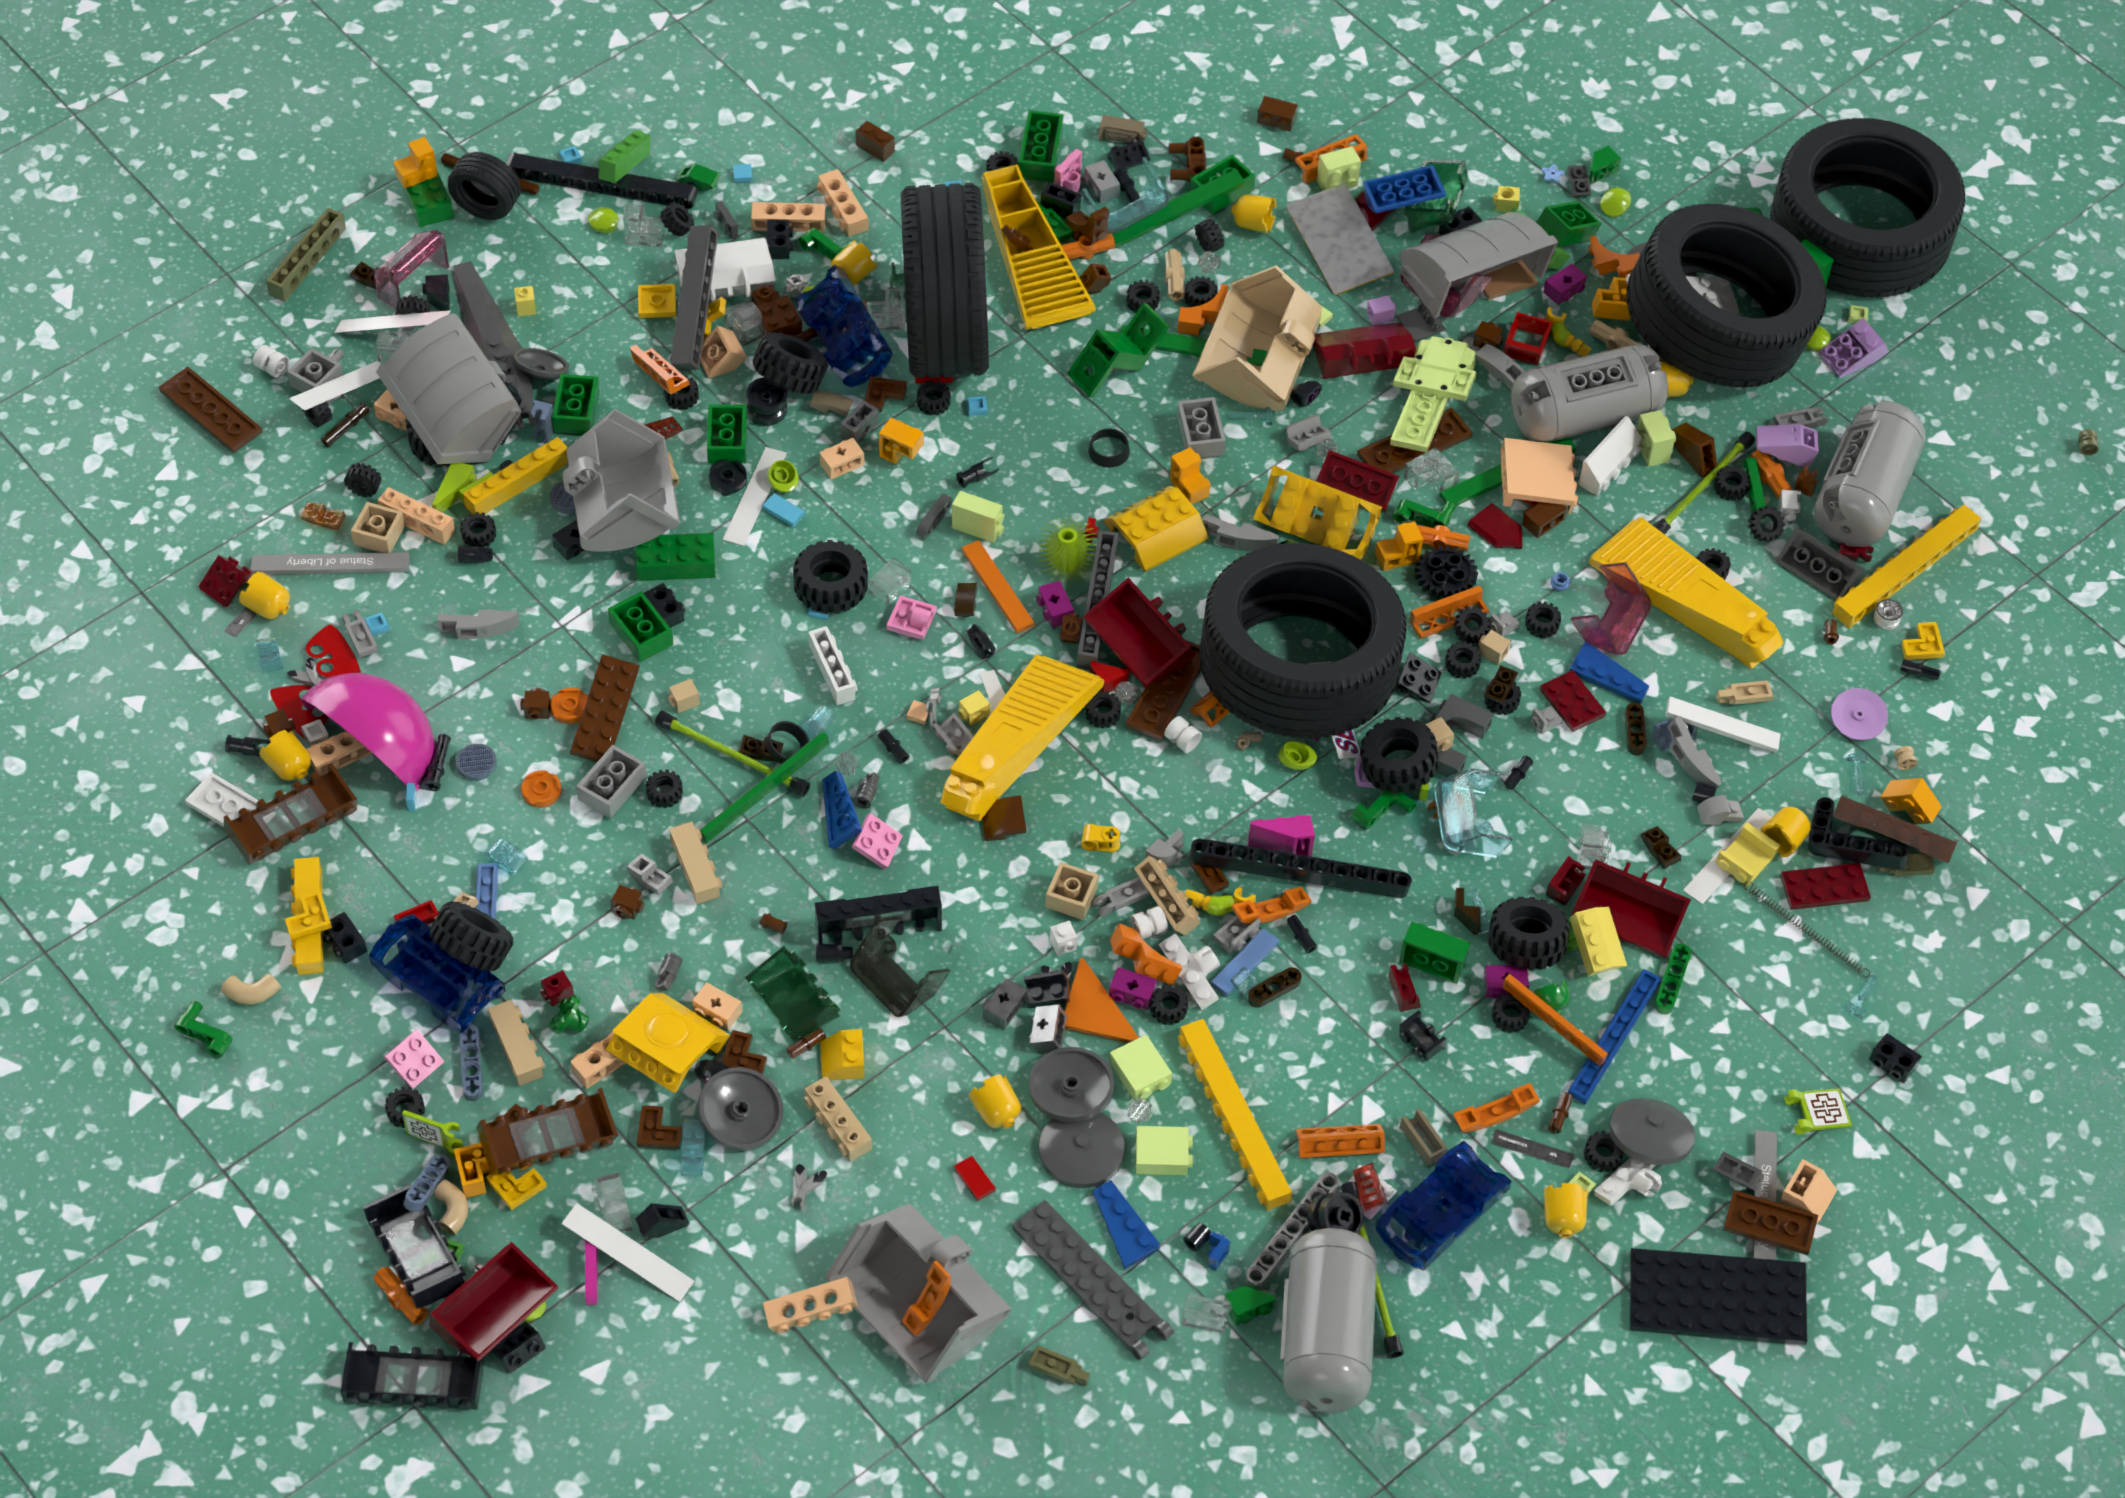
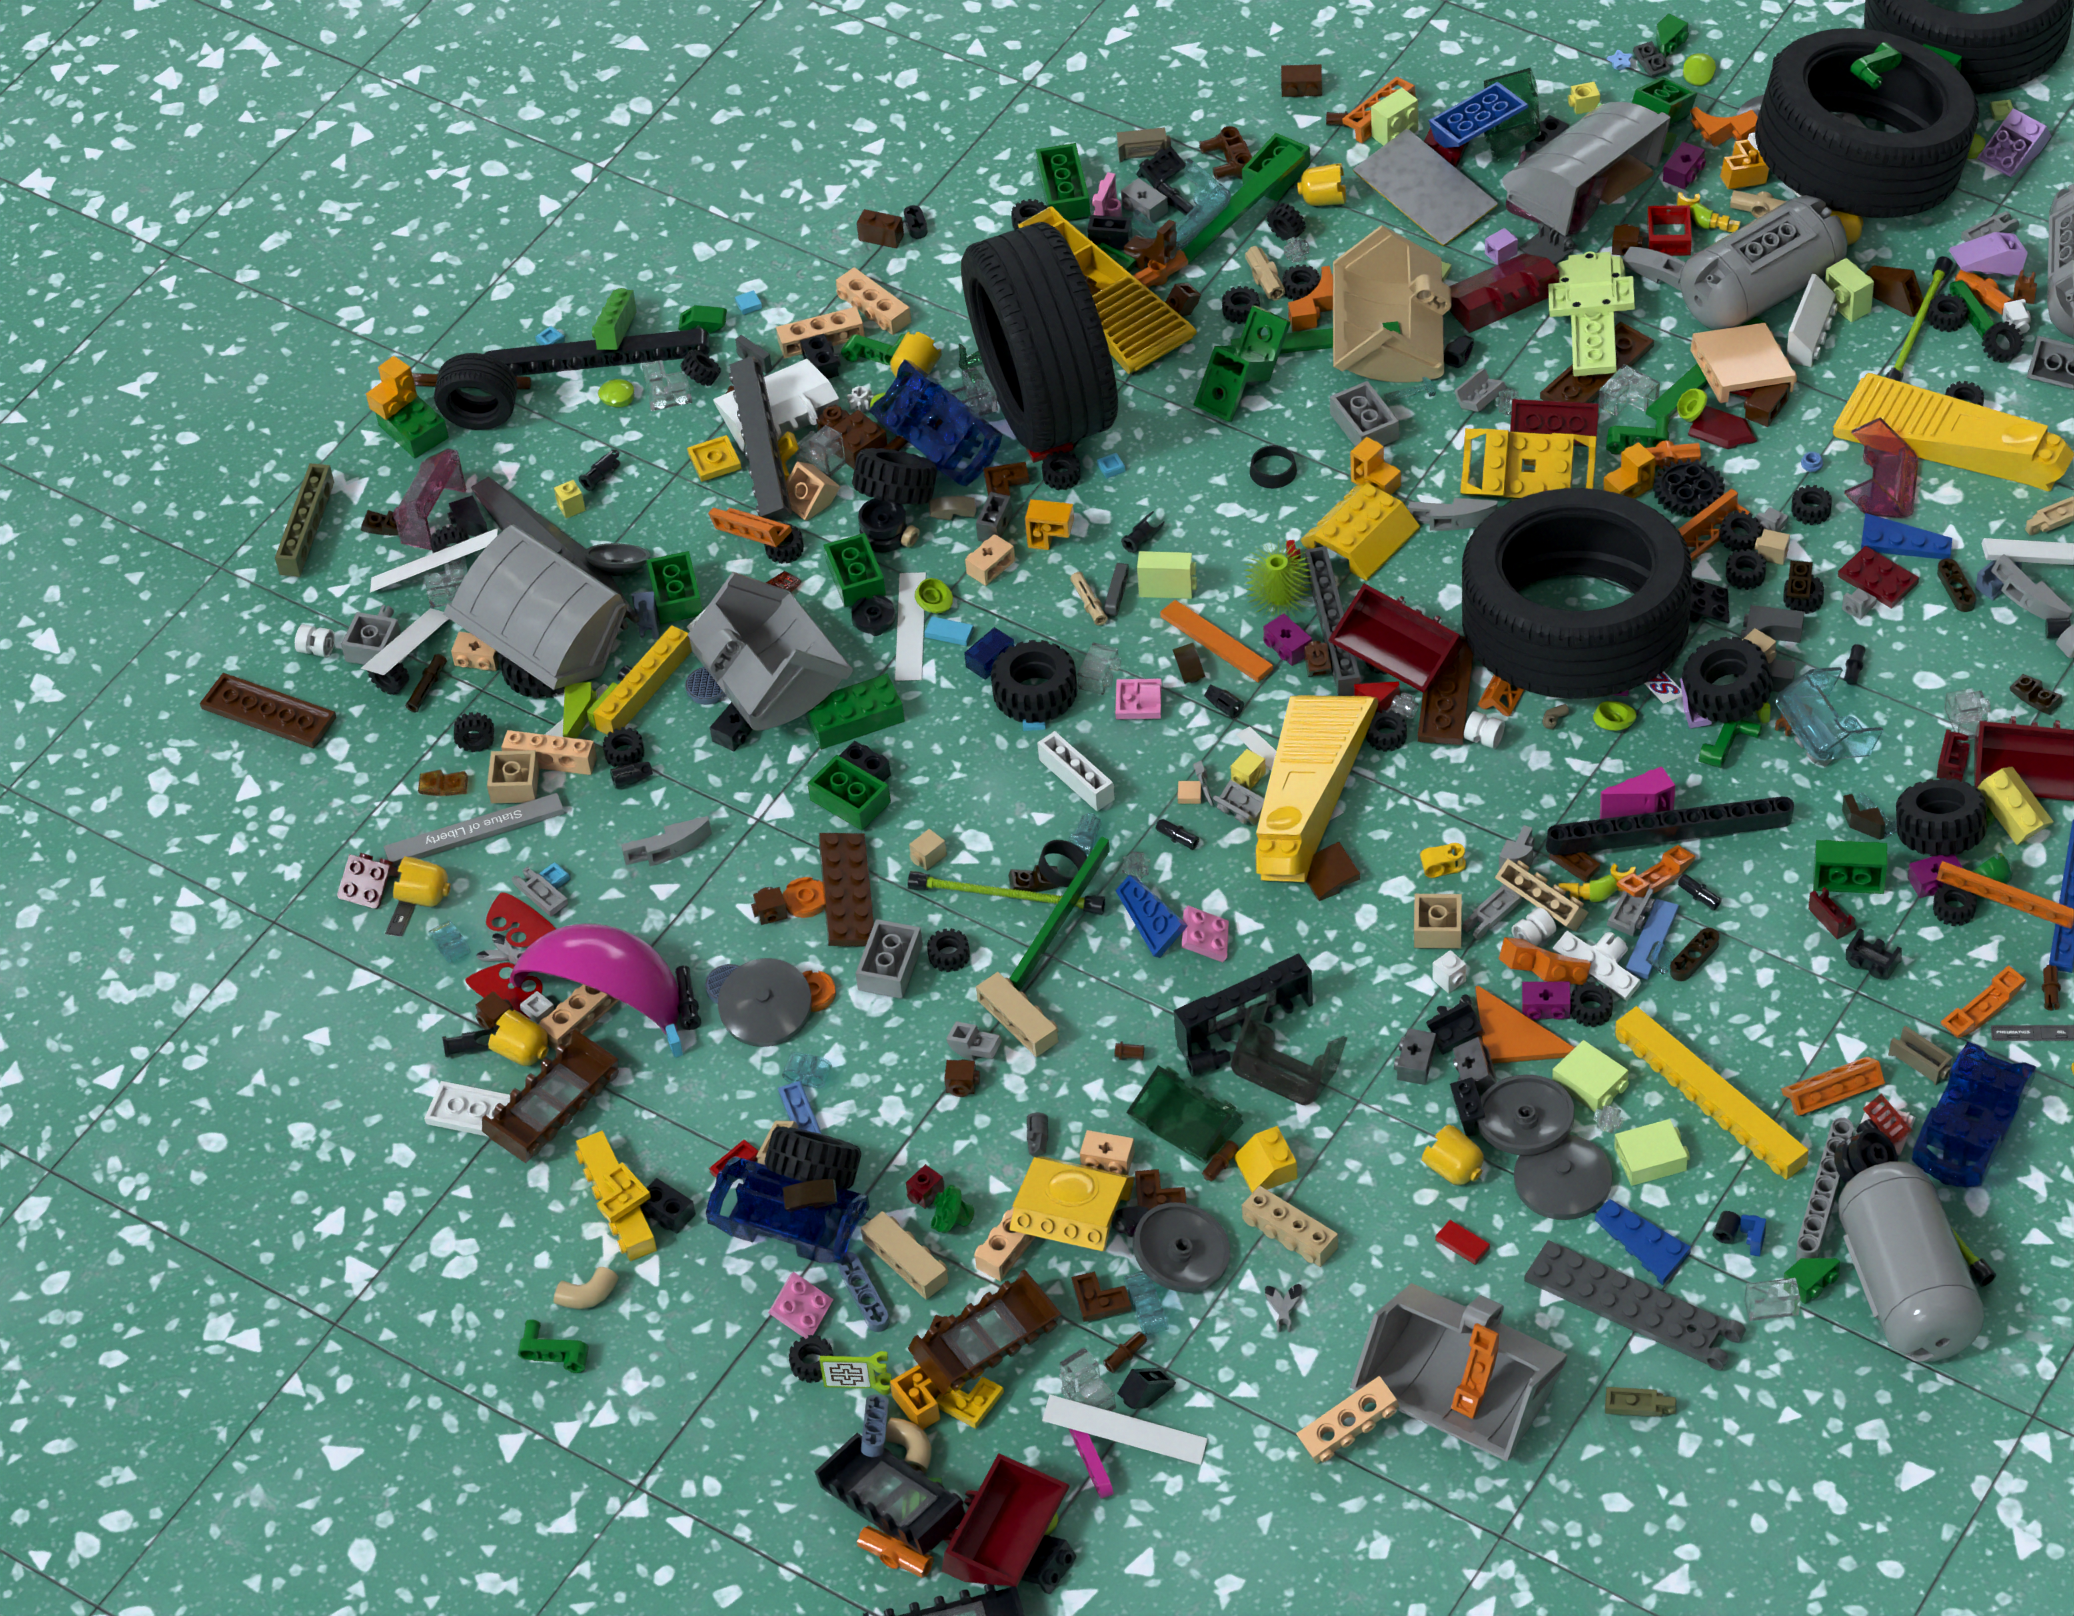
camera: 10 degrees left, 5 degrees down
dark grey hinge [854,772,879,808] -> none
none -> black piece [579,450,620,491]
none -> dark grey dish [718,958,812,1047]
none -> dark brown slope [783,1179,838,1213]
none -> tan tile [901,525,920,548]
none -> black beam [904,205,928,239]
none -> clear blue brick [964,627,1015,680]
none -> tan pin [1070,572,1108,626]
none -> reddish brown axle [1103,1331,1147,1373]
none -> black bracket [1450,1077,1485,1137]
none -> lime hat [1677,388,1707,422]
none -> green beam [1851,42,1902,89]

